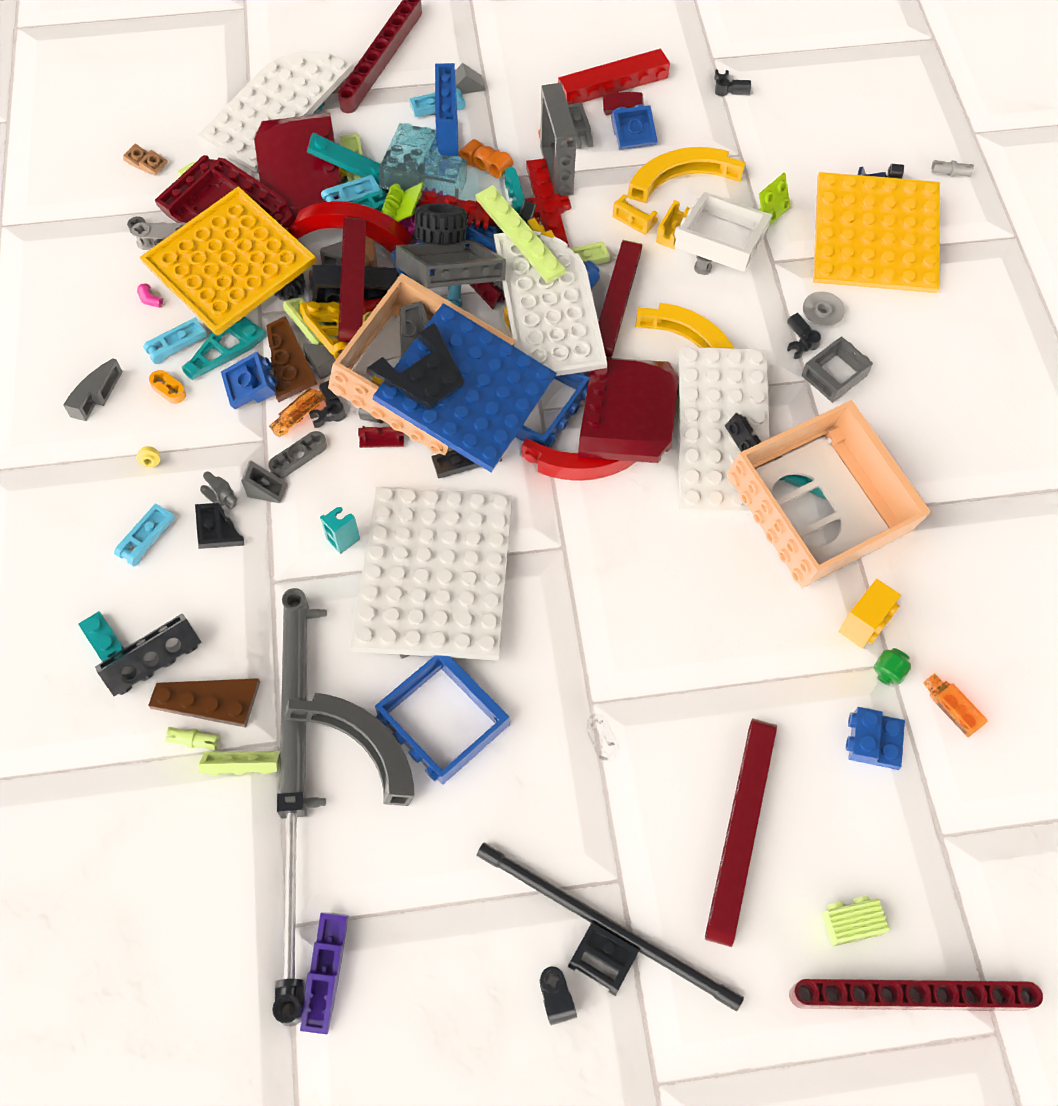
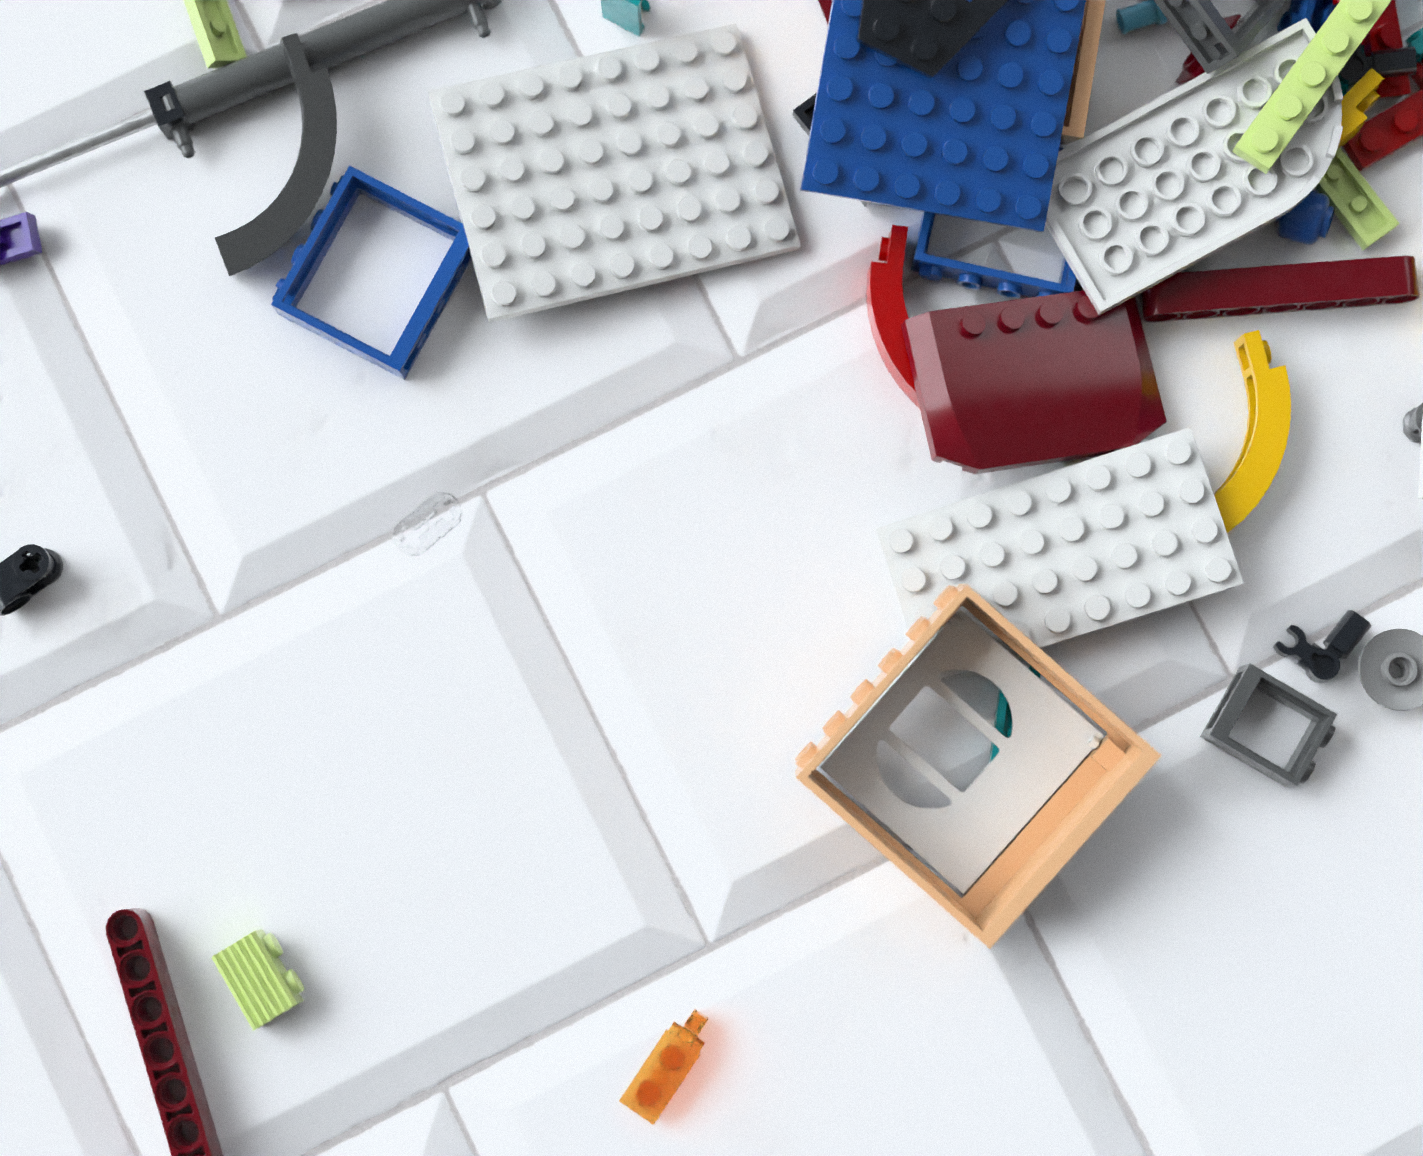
camera: 70 degrees right, 20 degrees up
black piece [476,842,744,1012] -> none
black plate [567,922,639,996] -> none
dark red beam [704,718,777,948] -> none
black hinge [724,413,761,452] -> none
yellow brick [838,578,901,649] -> none
blue plate [845,707,905,770] -> none
green head [874,648,911,686] -> none

